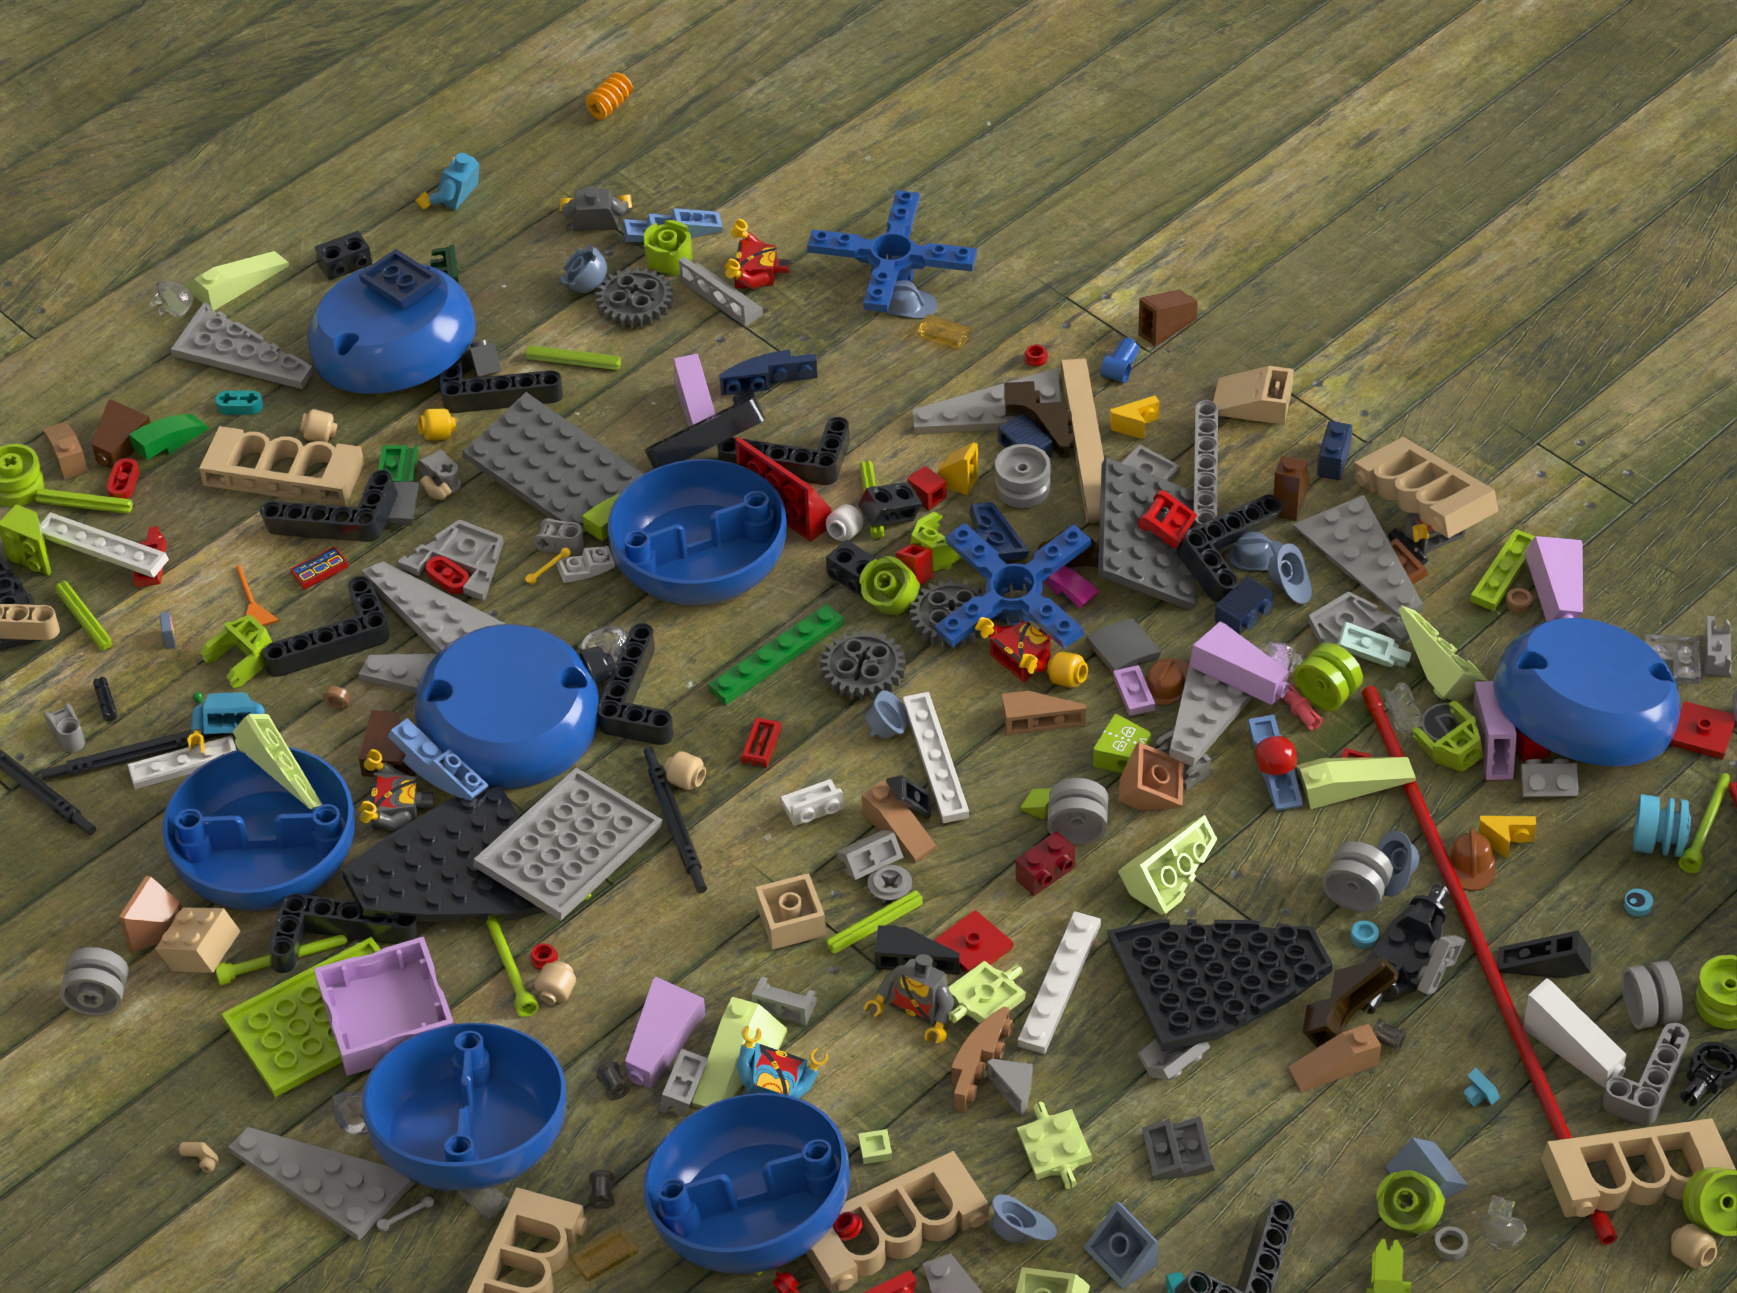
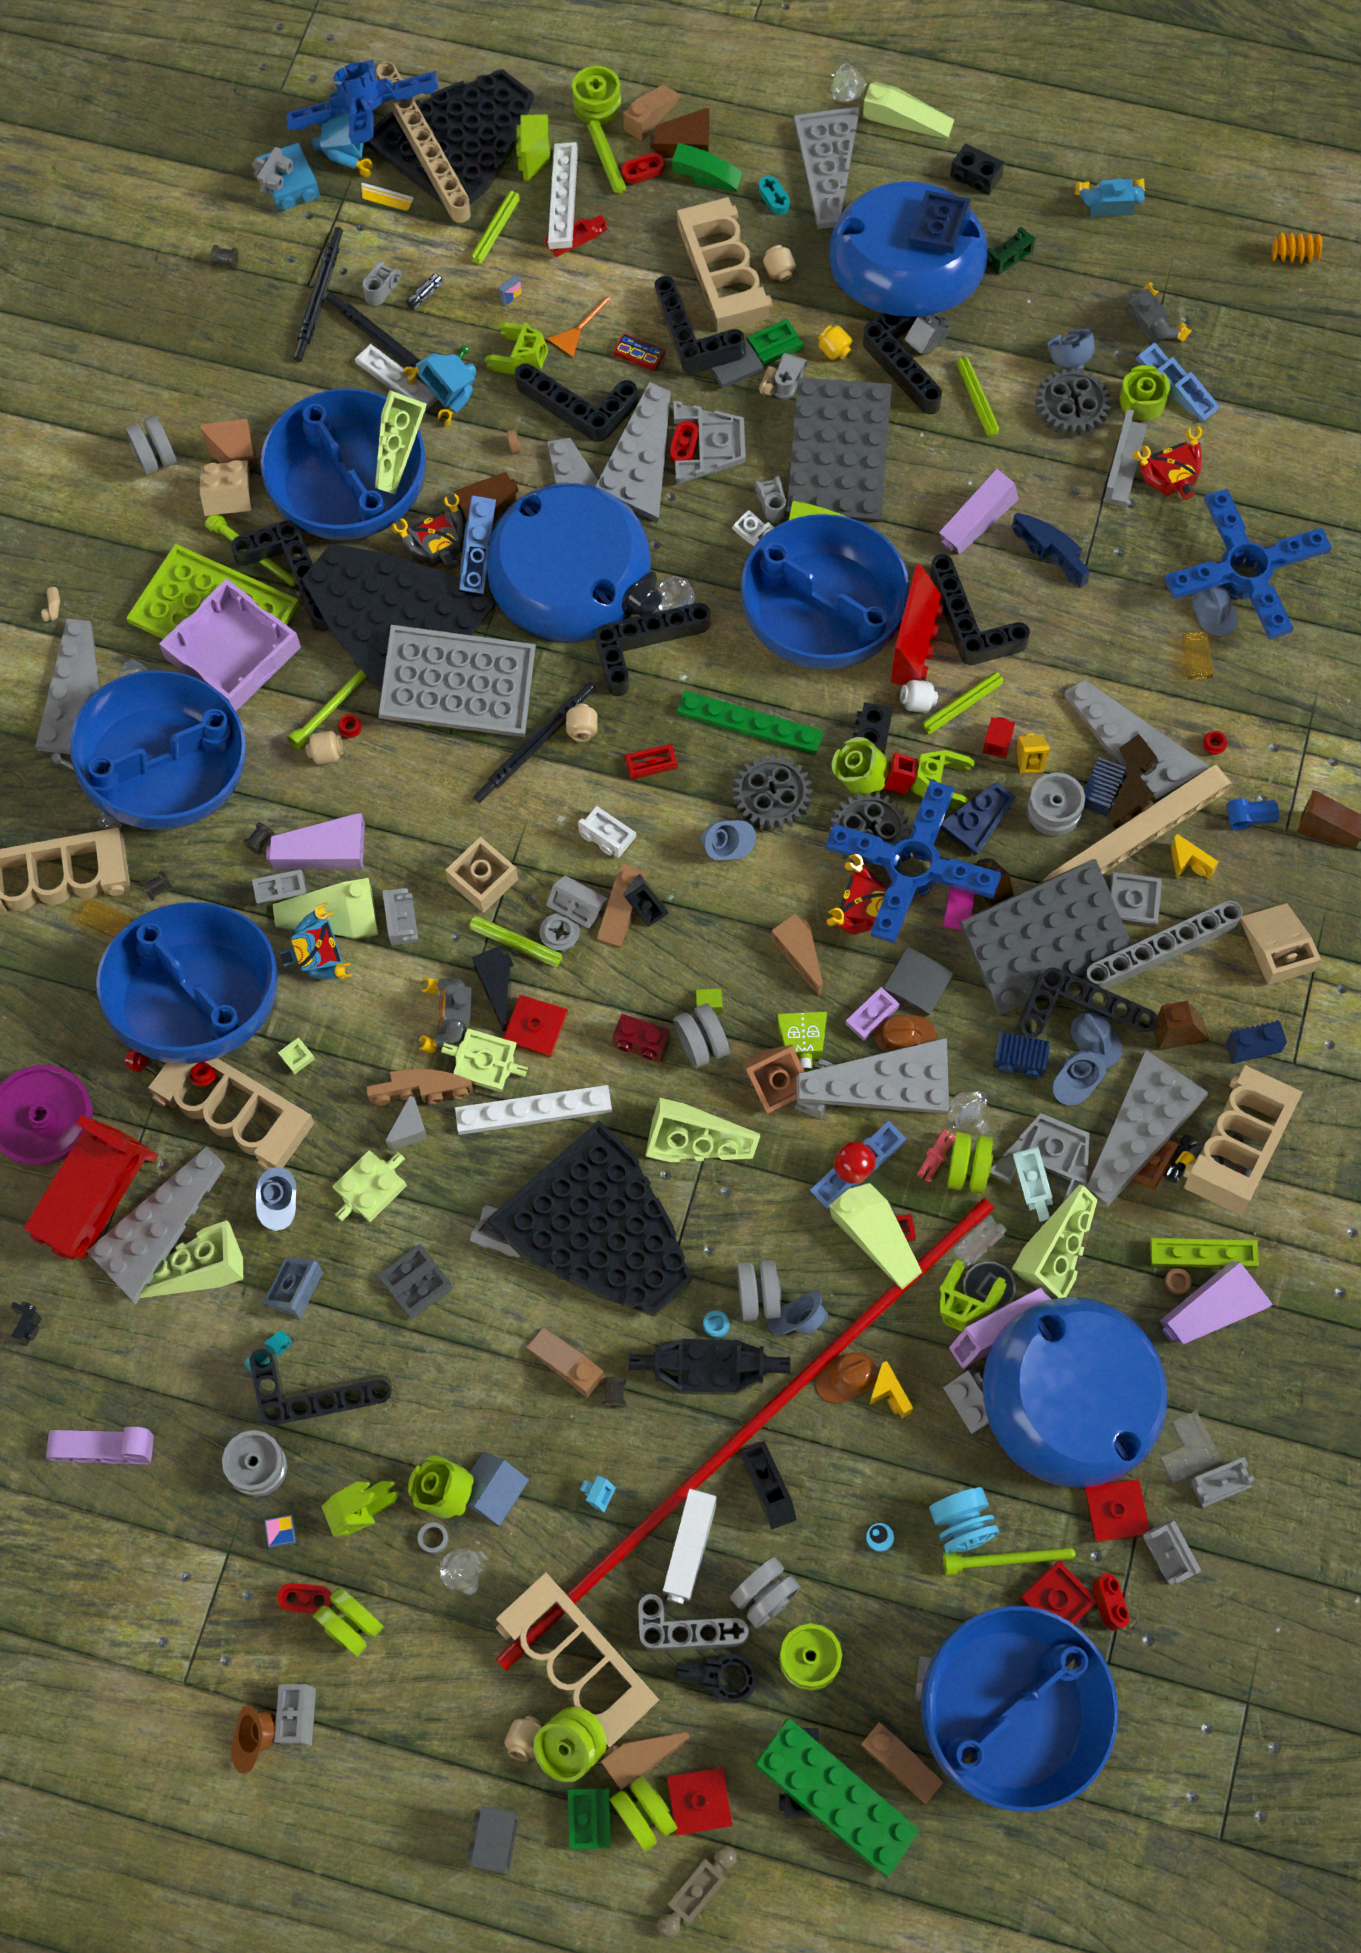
camera: 60 degrees right, 20 degrees up
yellow hinge [525,547,571,585] -> none
black beam [644,388,765,469] -> none
black brick [858,482,922,527] -> none
white plate [903,692,969,823] -> none
yellow head [1047,652,1088,688] -> none
red plate [1138,490,1197,549] -> none
lavender slope [1190,622,1289,705] -> none
dark brown arch [1302,957,1399,1048] -> none
light grey plate [1417,935,1465,994] -> none

